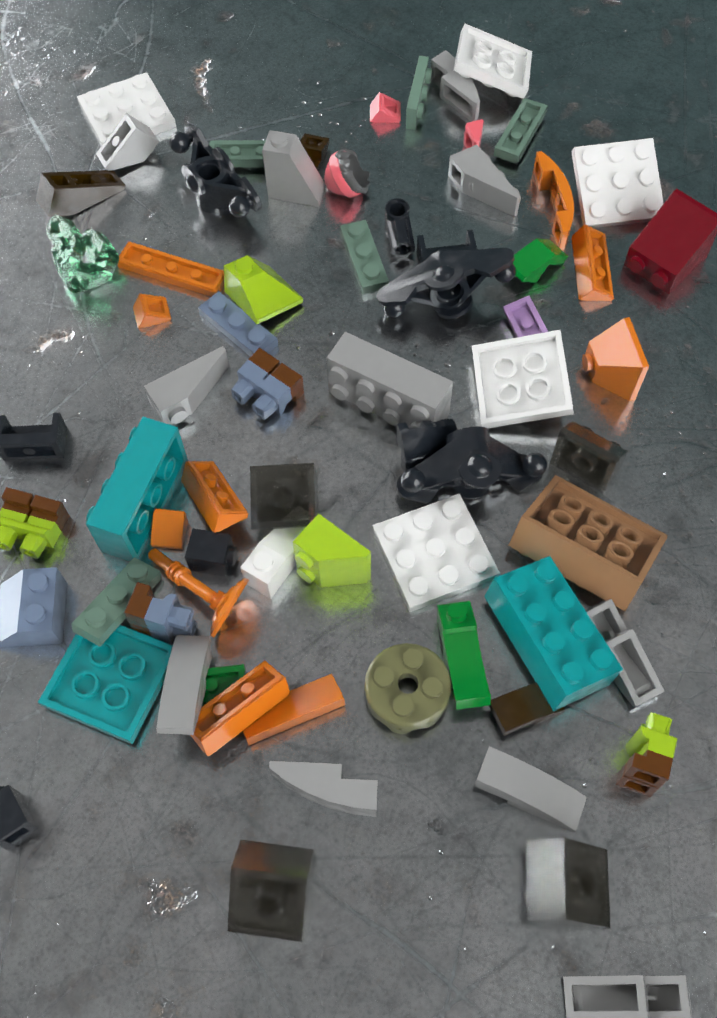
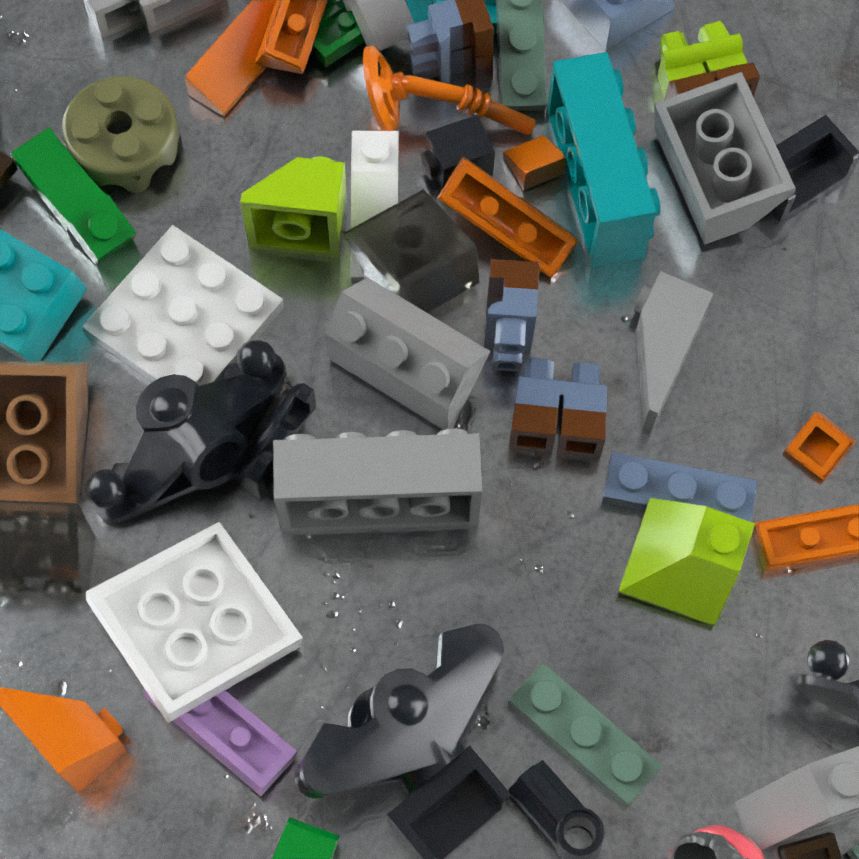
camera: 145 degrees right, 5 degrees up
none -> light grey slope [324,277,490,430]
none -> sand blue hips [484,259,540,371]
none -> light grey slope [654,72,795,245]

